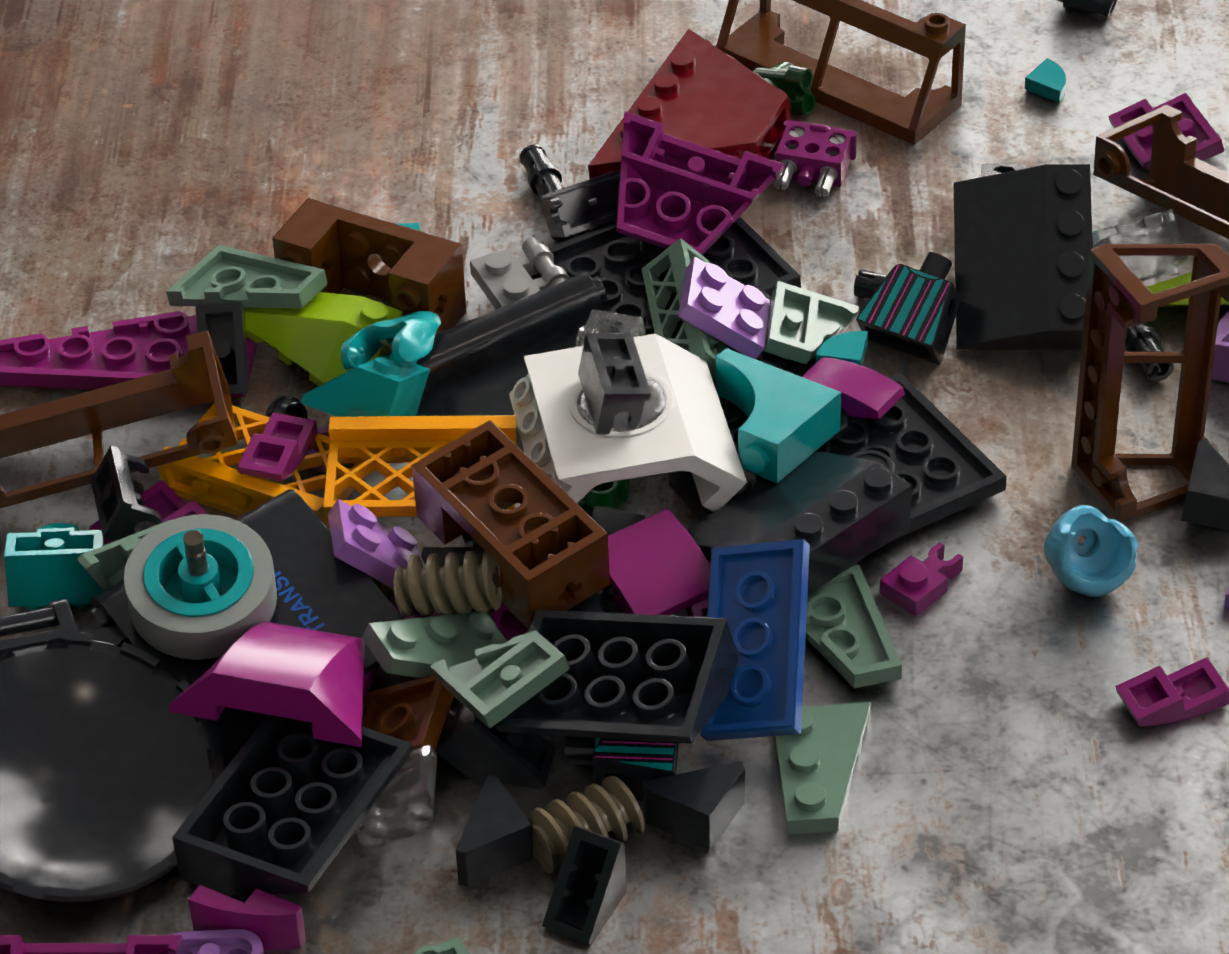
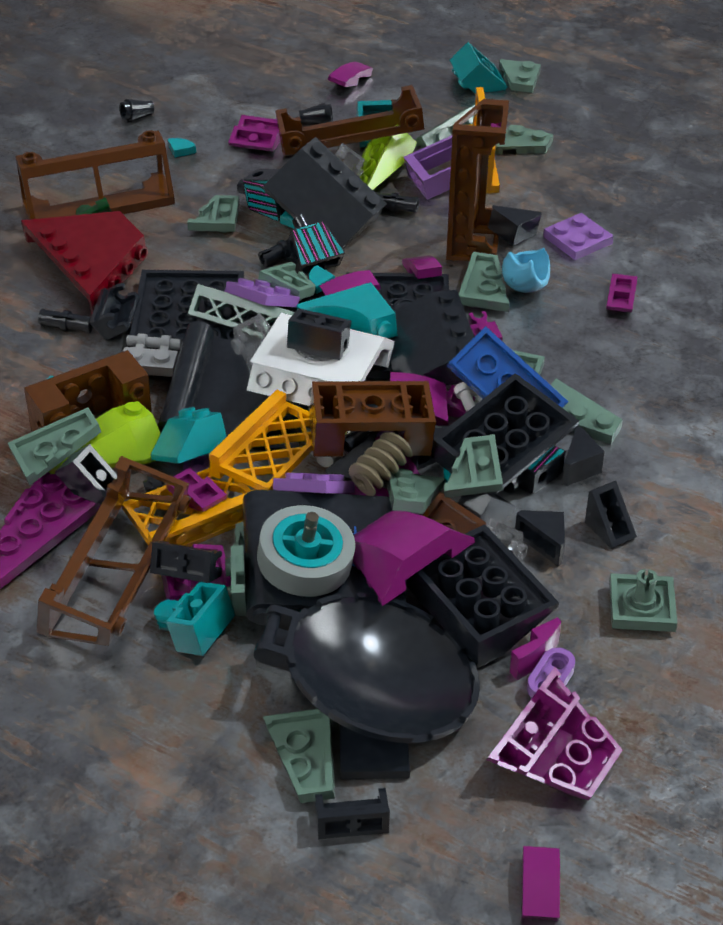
camera: 60 degrees left, 0 degrees up
teal animal [341,311,441,370] -> none
dark tan piece [528,775,645,874] -> none
magenta wedge [617,111,785,255] -> none
magenta piece [774,120,856,197] -> none
none -> sand green wing [187,195,240,233]
none -> magenta slope [402,255,442,279]
none -> sand green wing [459,252,509,312]

